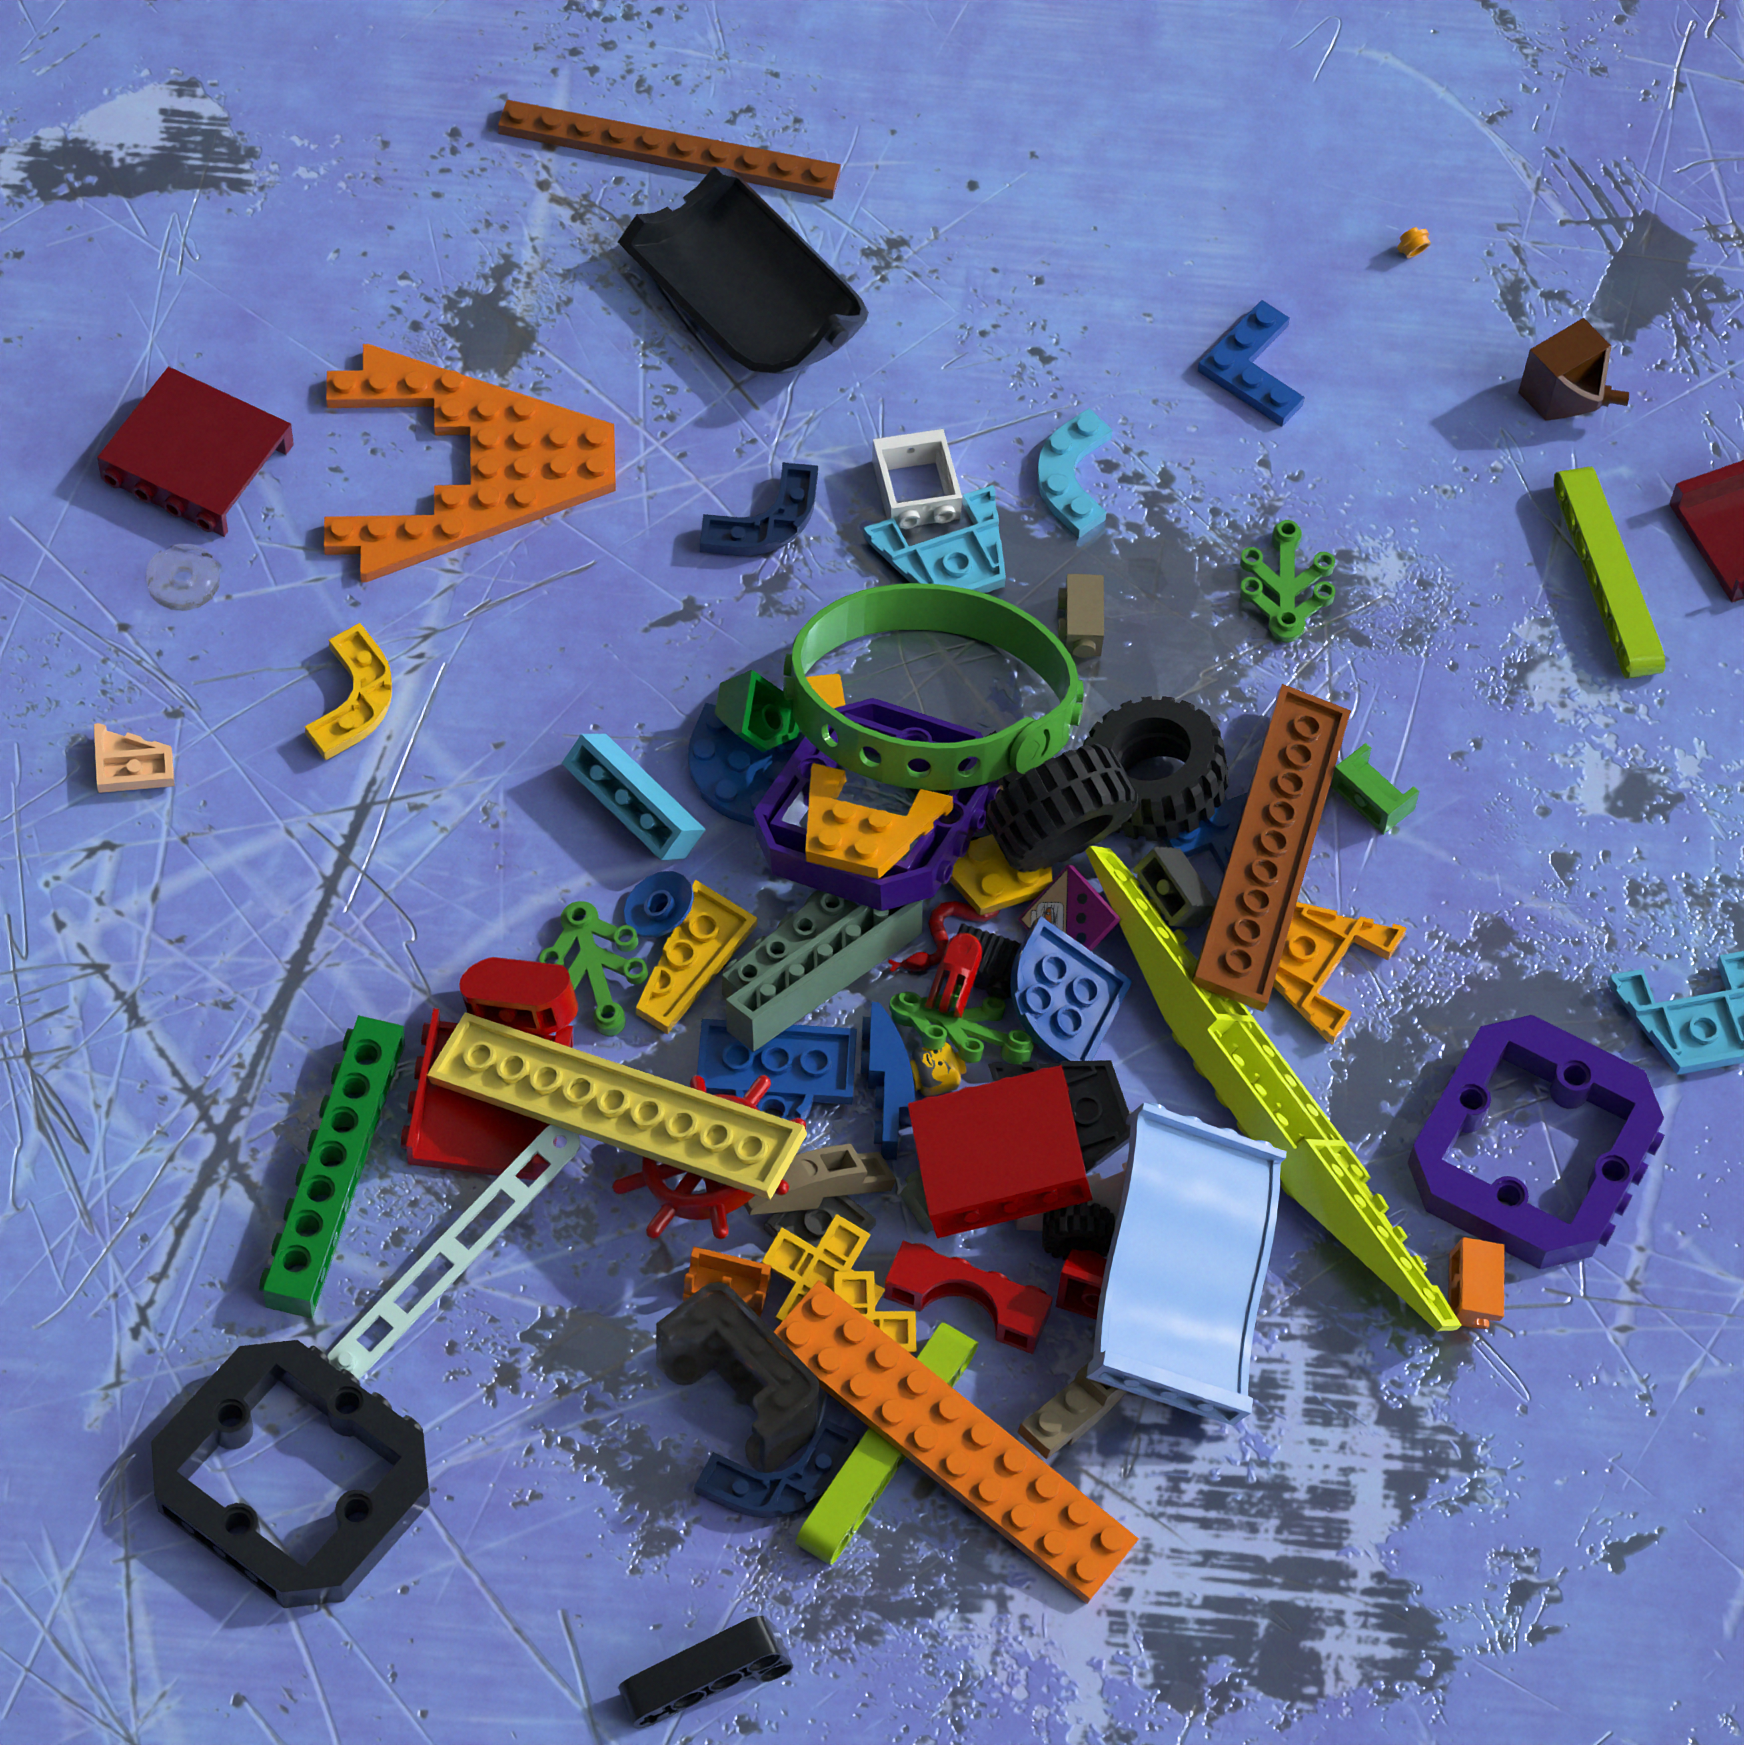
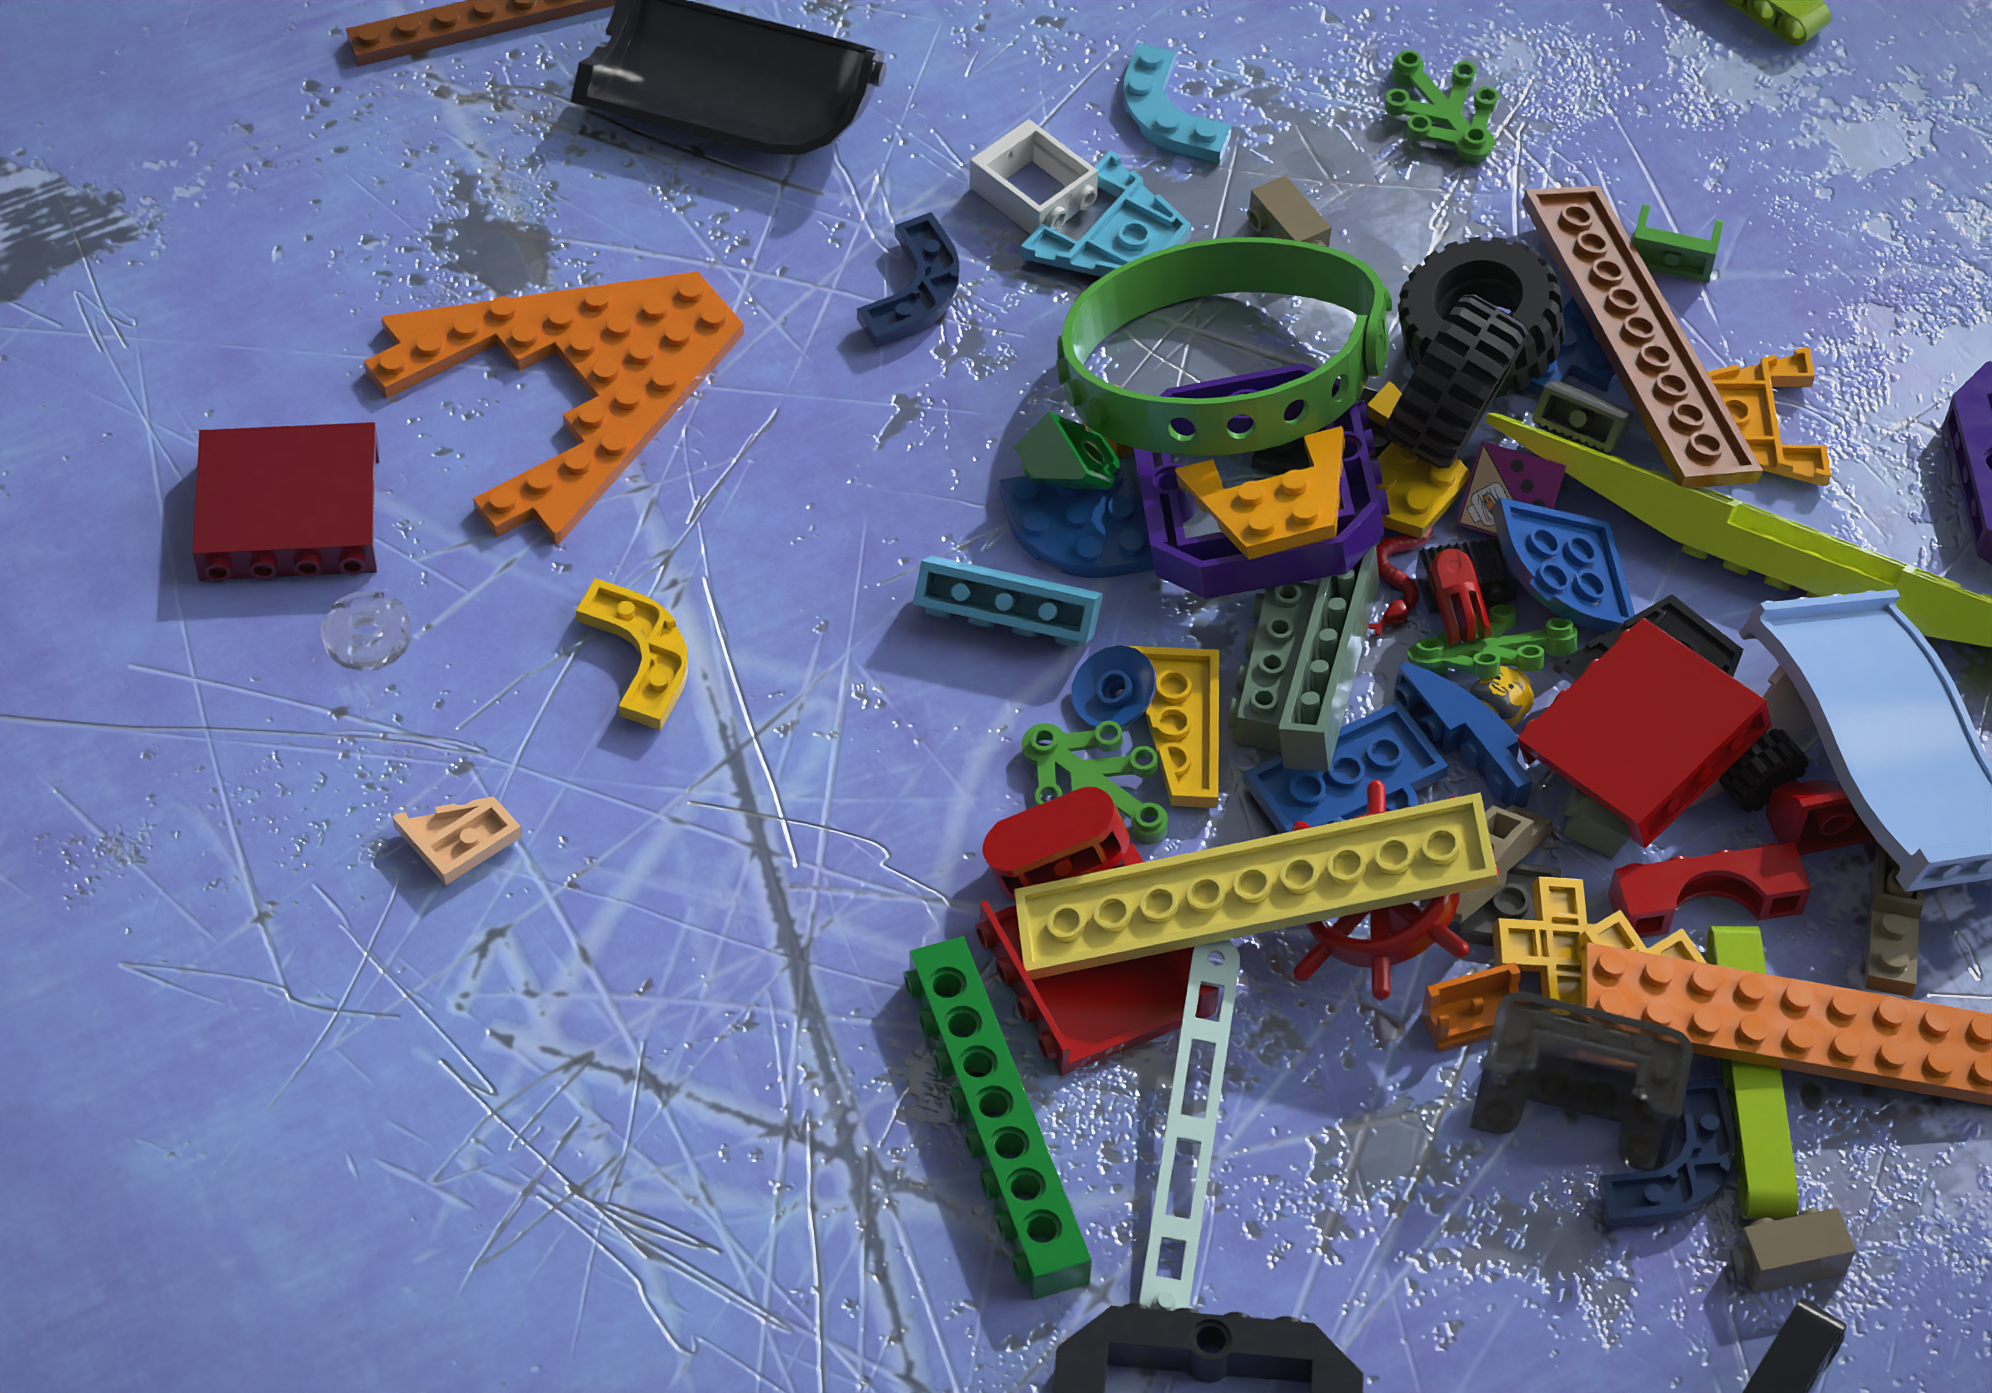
camera: 30 degrees left, 5 degrees down
none -> dark tan brick [1733,1208,1856,1294]

